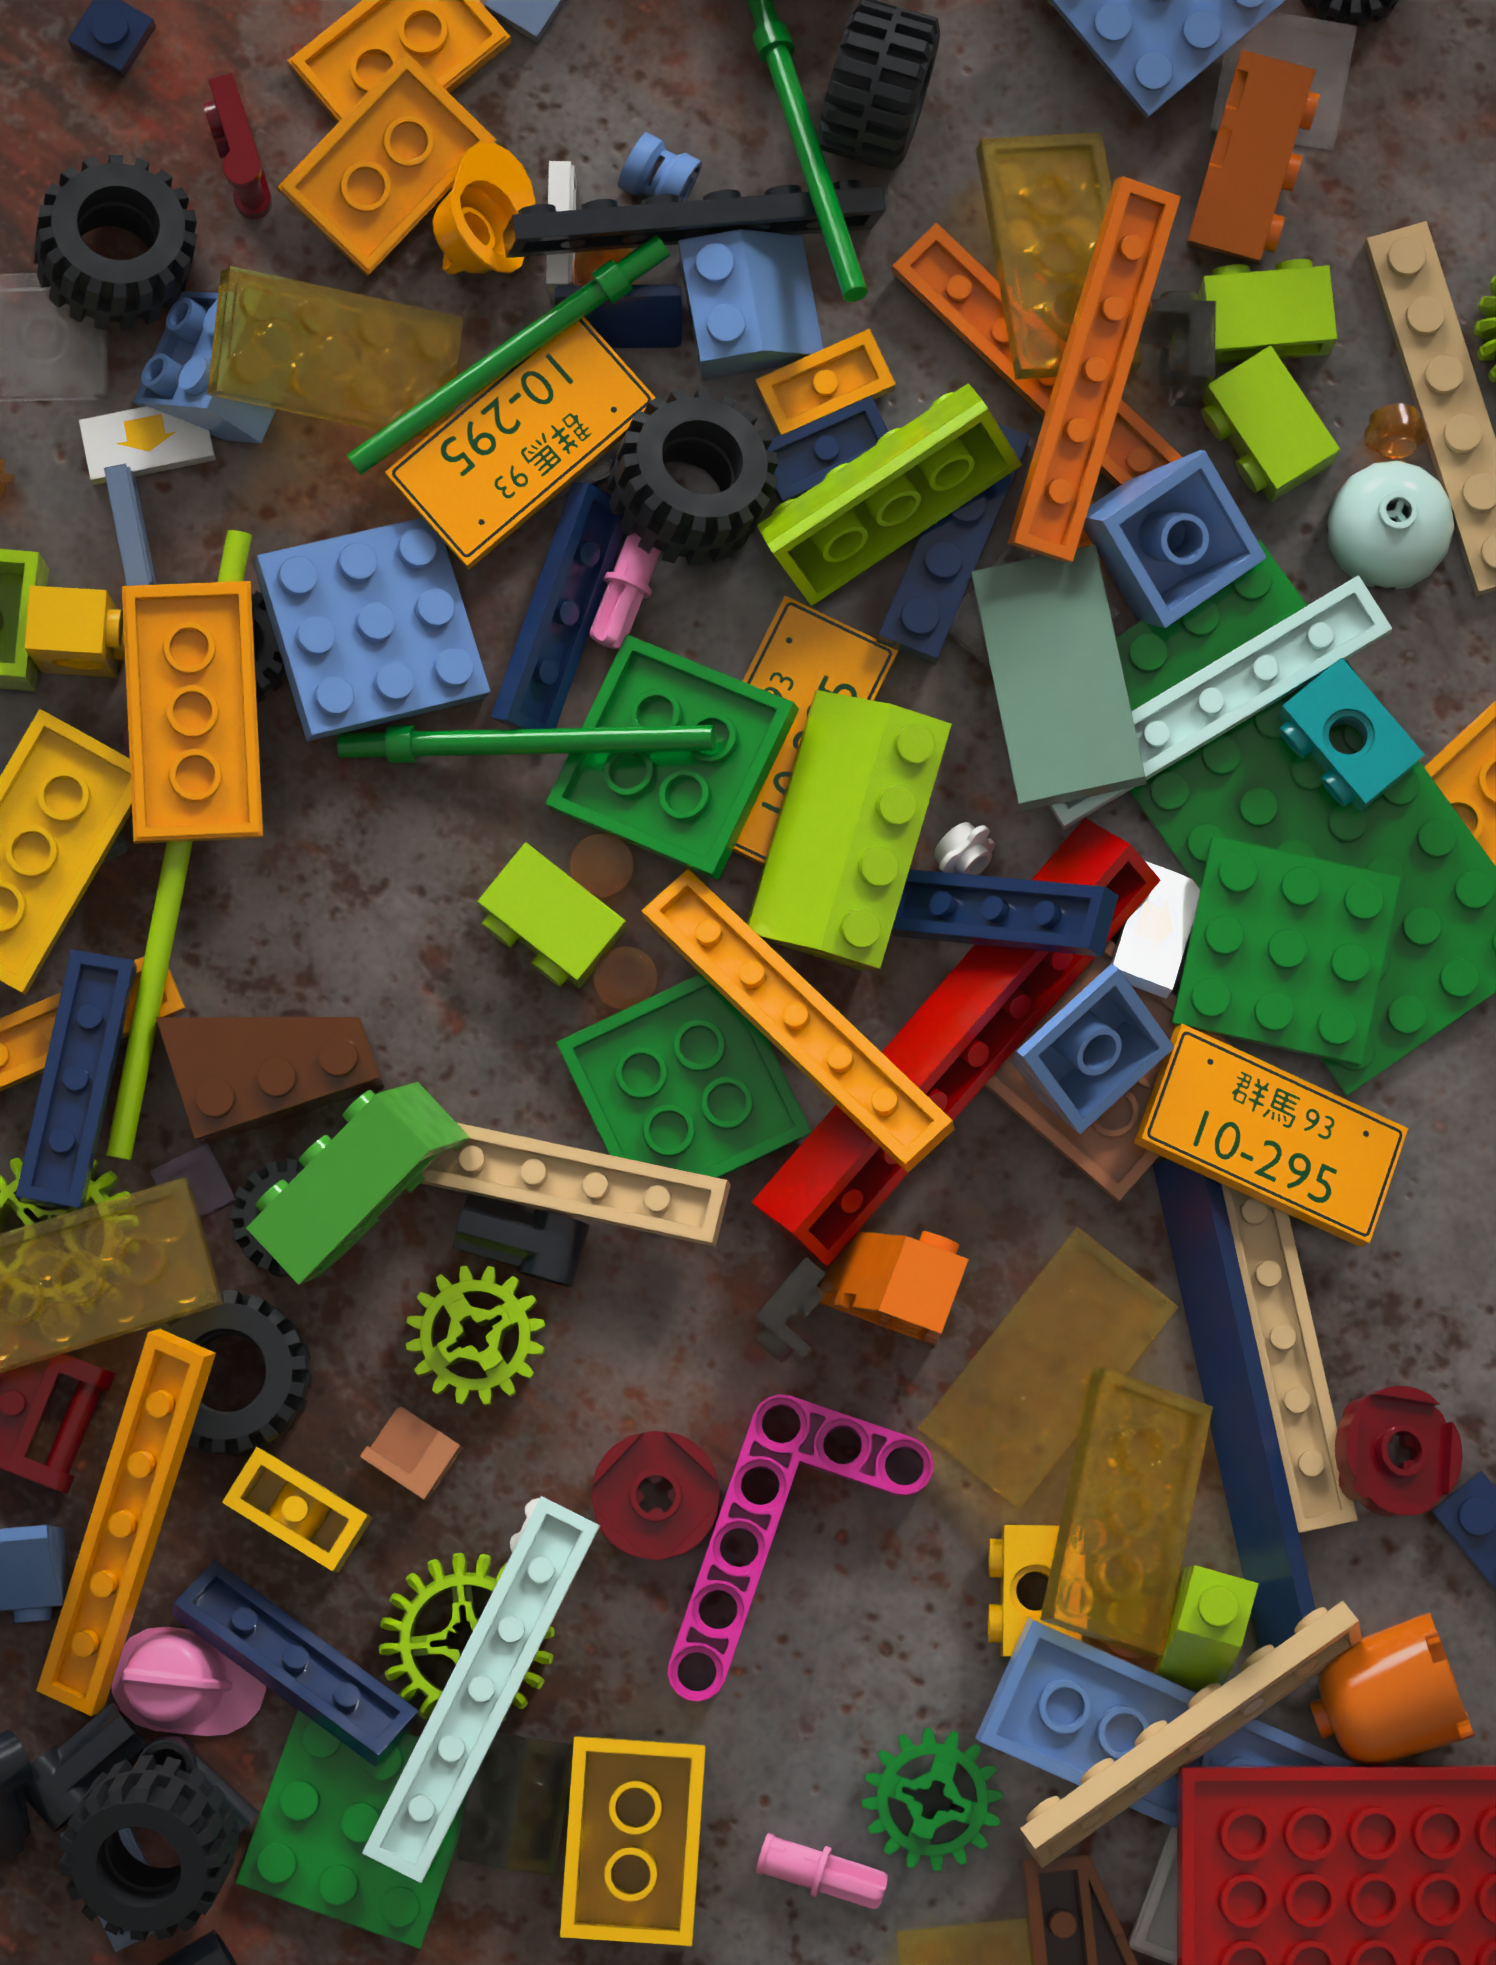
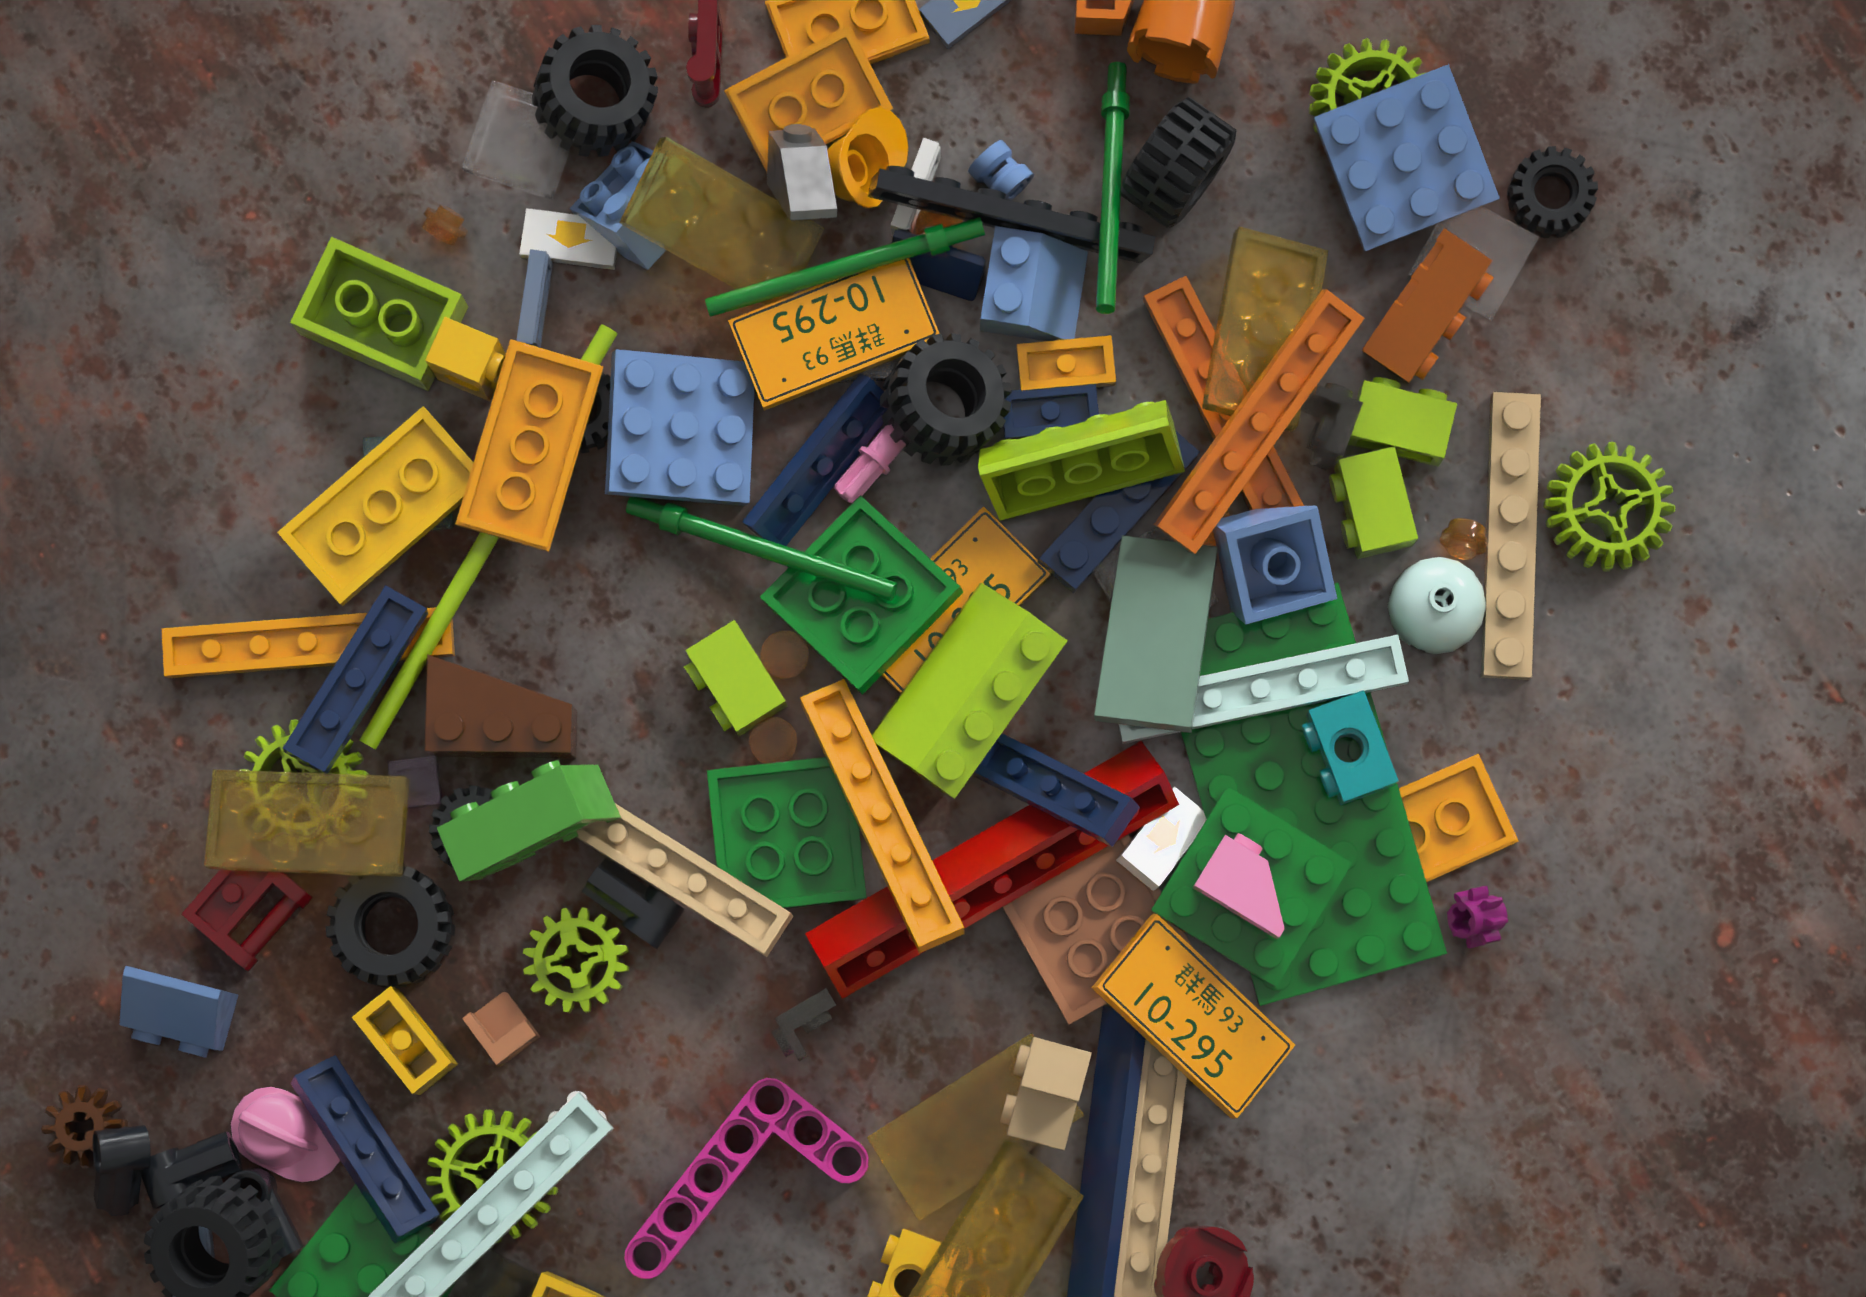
camera: 20 degrees right, 0 degrees up
light orange plate [36,1329,216,1716] -> none
dark red plate [591,1431,721,1561] -> none
orange wedge [814,1231,969,1346] -> none
white plate [933,822,995,875] -> none
medium blue slope [1011,963,1175,1134] -> none
none -> slope [767,124,837,220]
none -> tan brick [1000,1037,1092,1150]
none -> bright pink slope [1193,833,1285,939]

